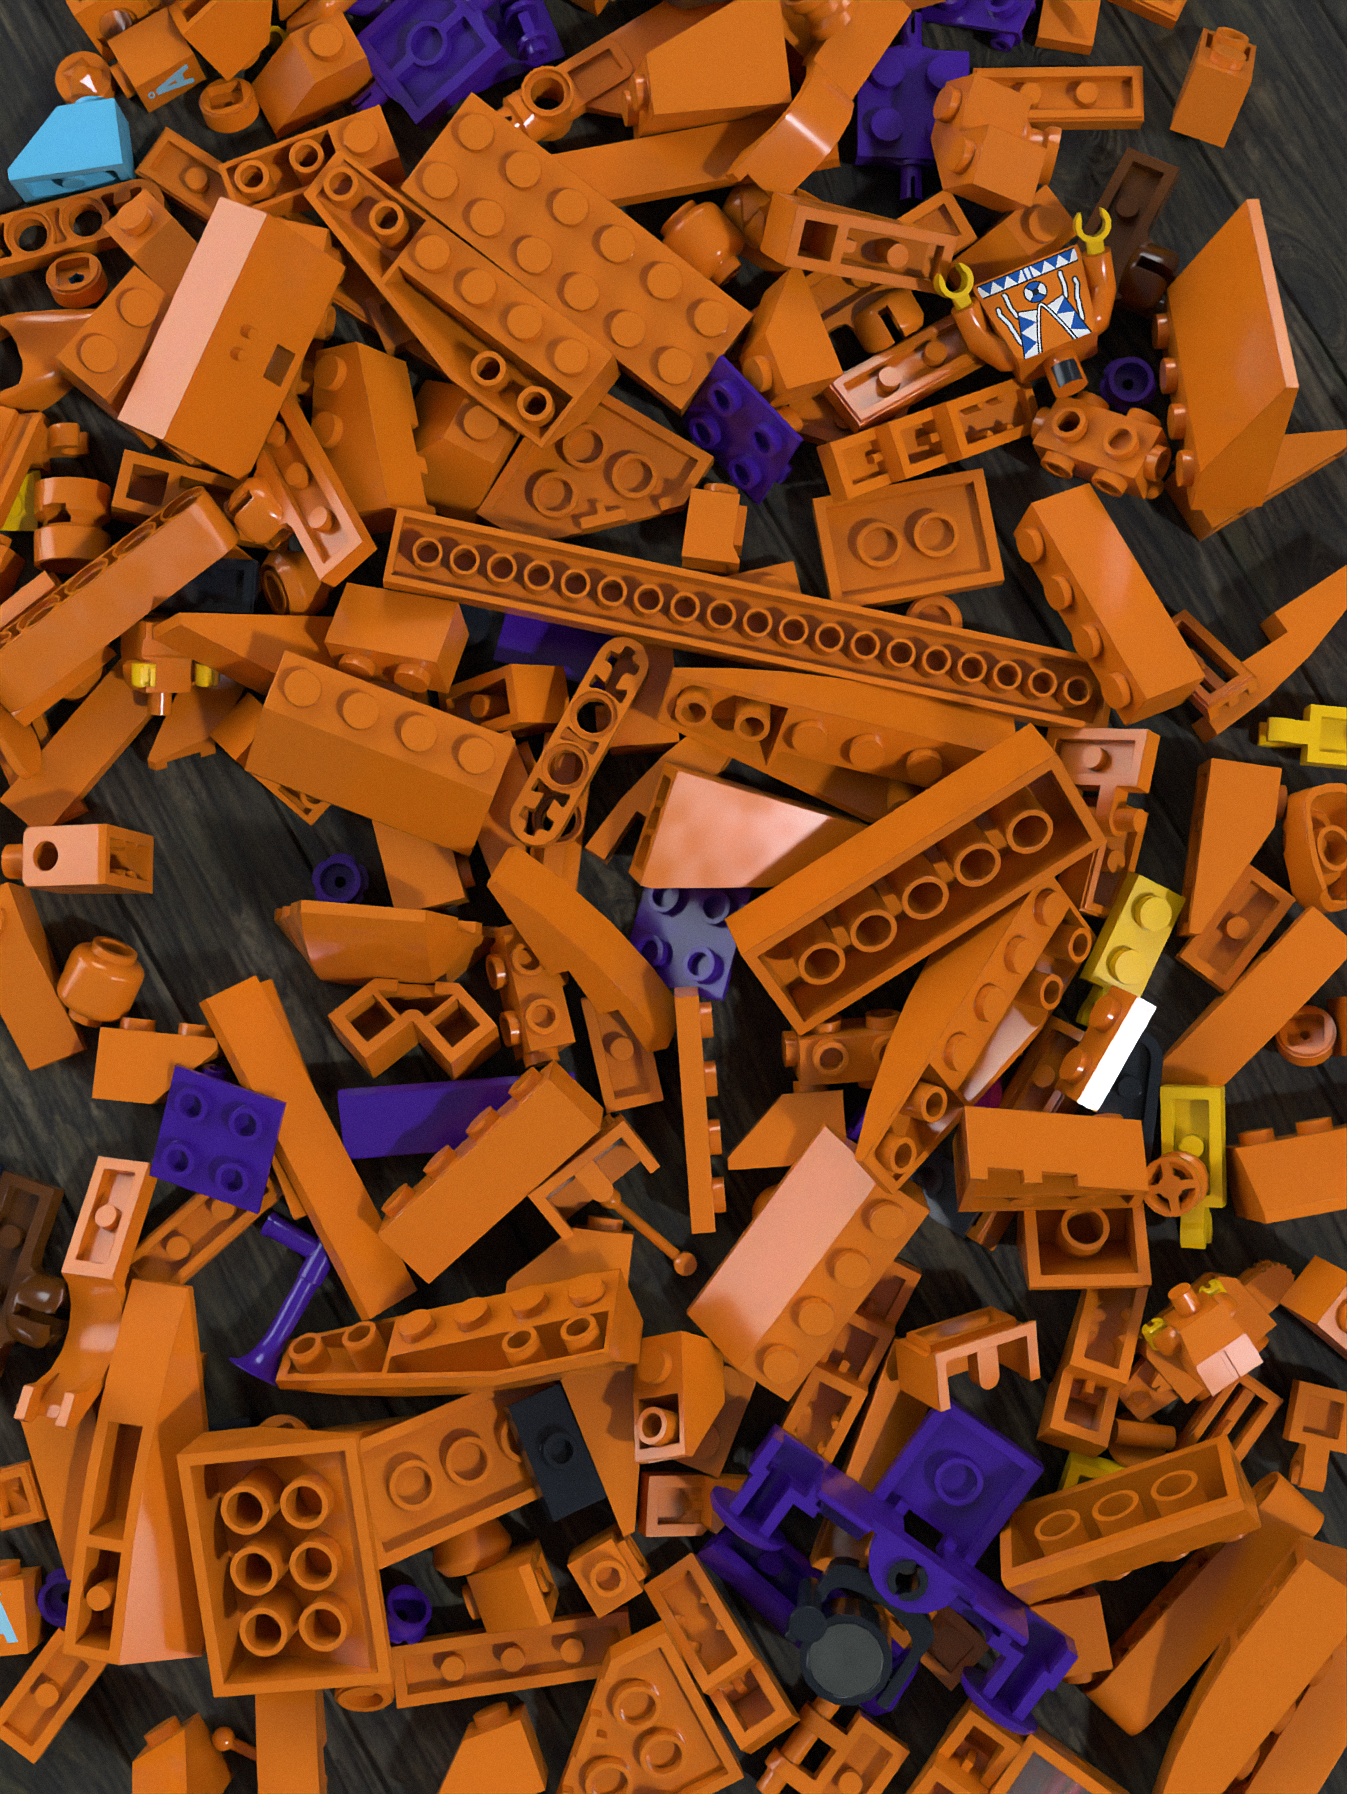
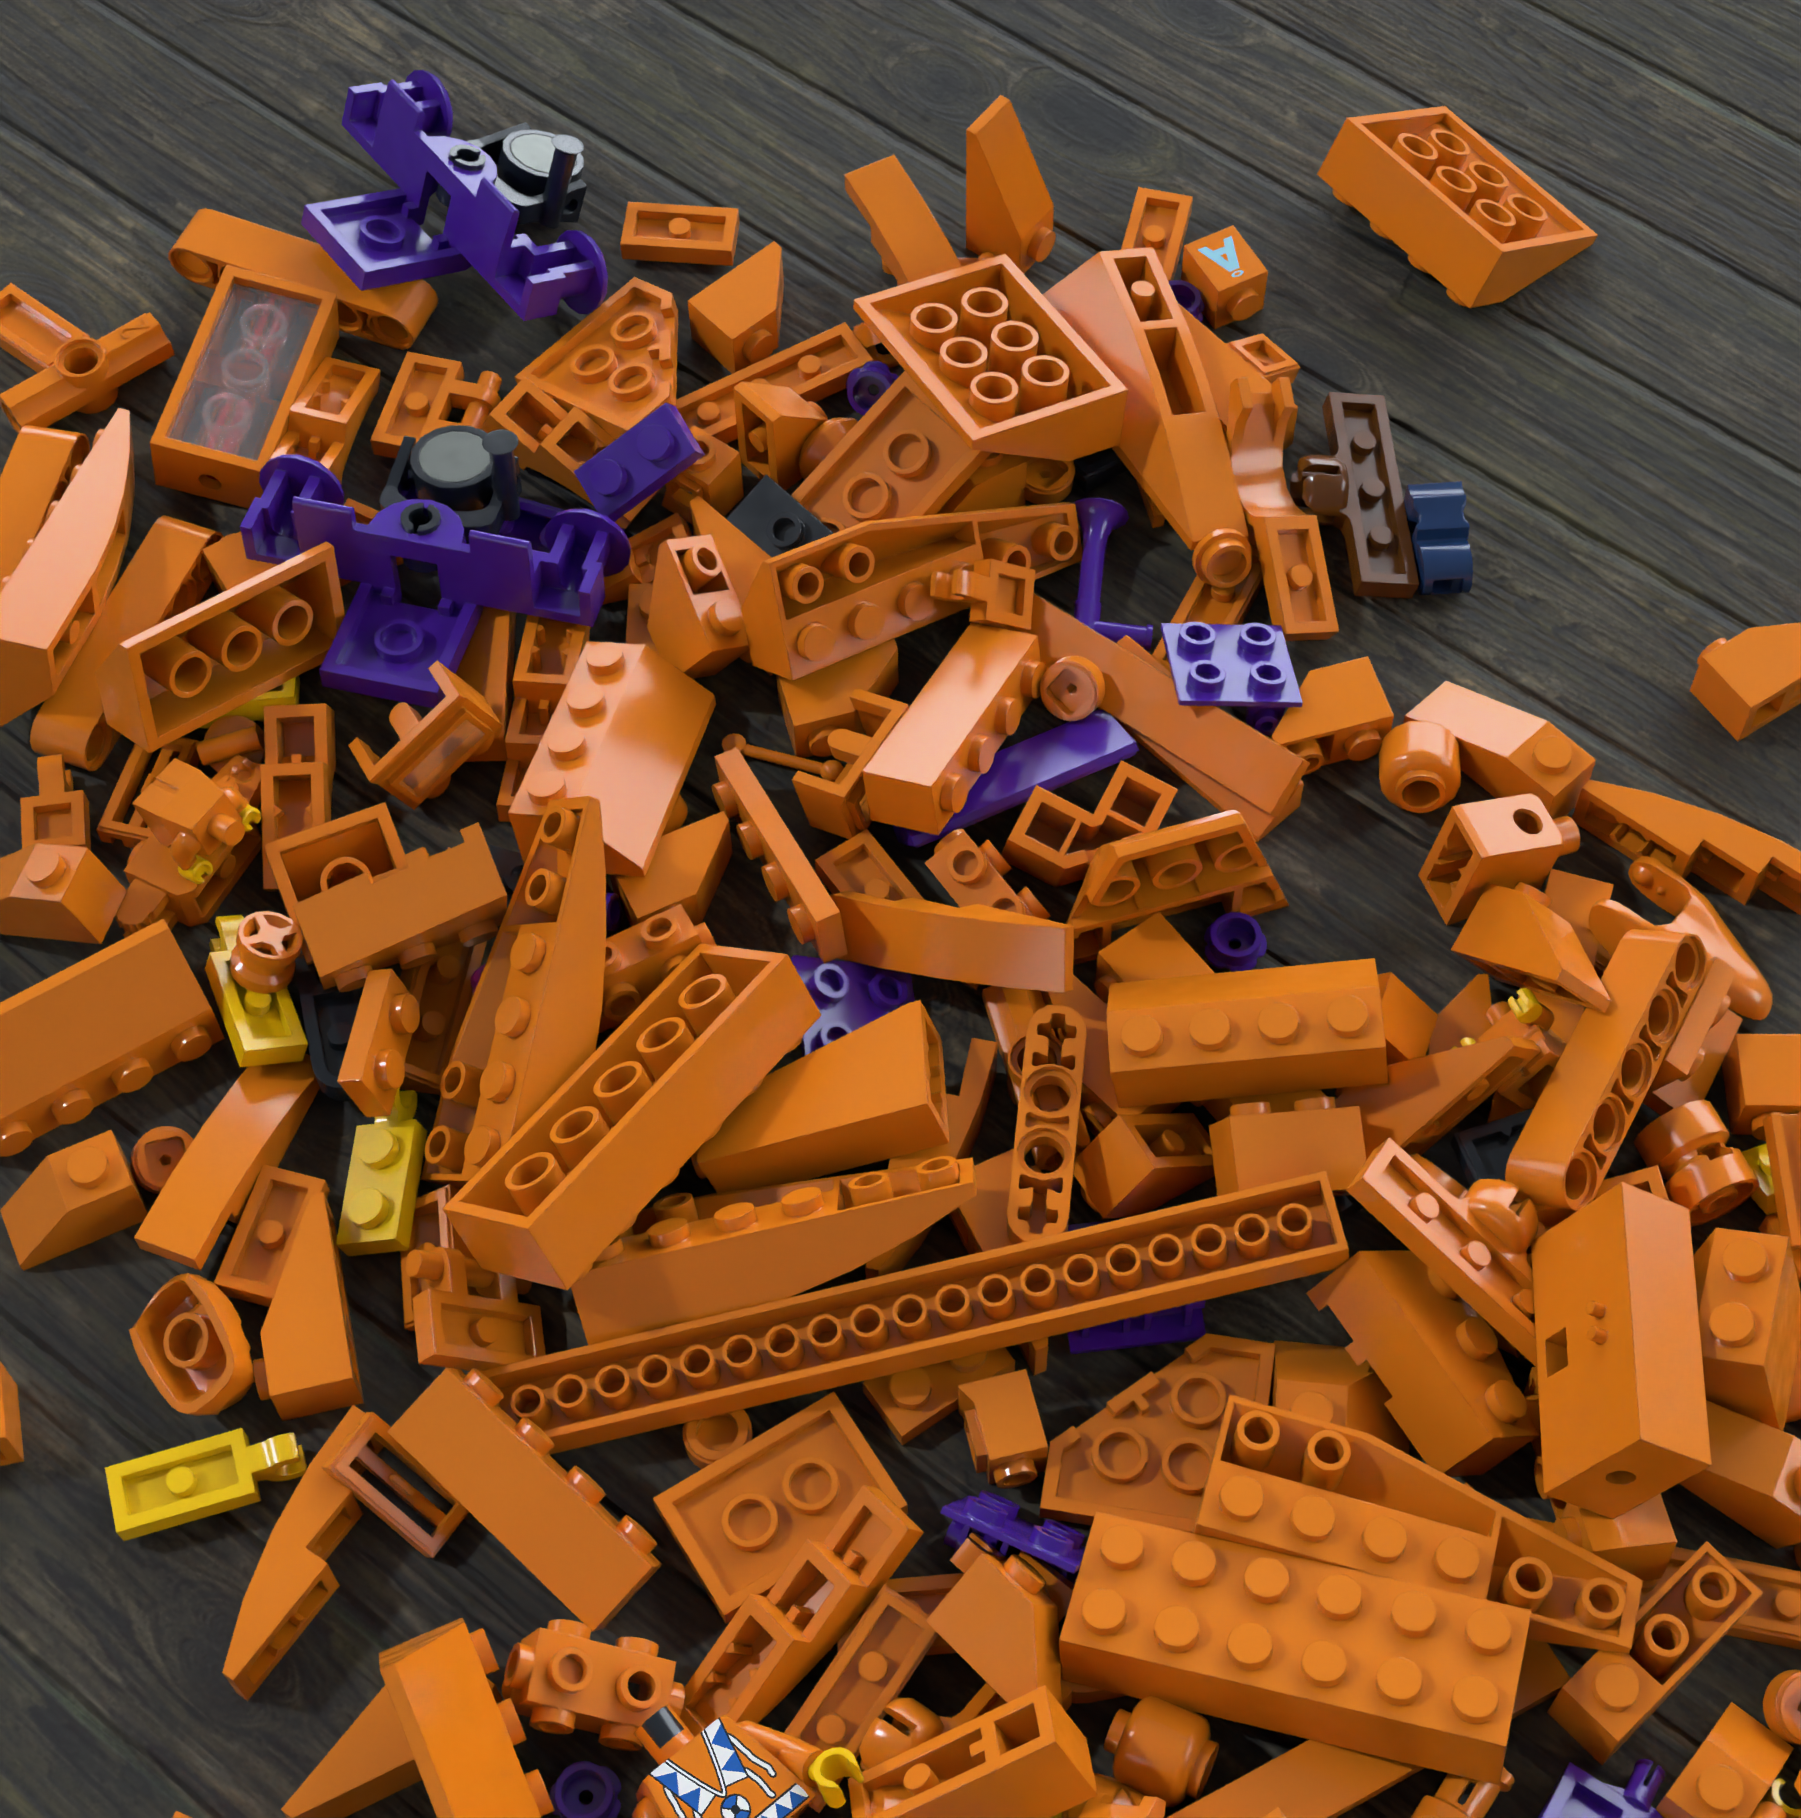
camera: 155 degrees right, 25 degrees down
none -> dark purple plate [574,402,705,522]
none -> orange plate [930,559,1035,631]
none -> orange tile [1040,656,1105,721]
none -> orange plate [1192,528,1252,588]
none -> orange slope [1451,882,1611,1013]

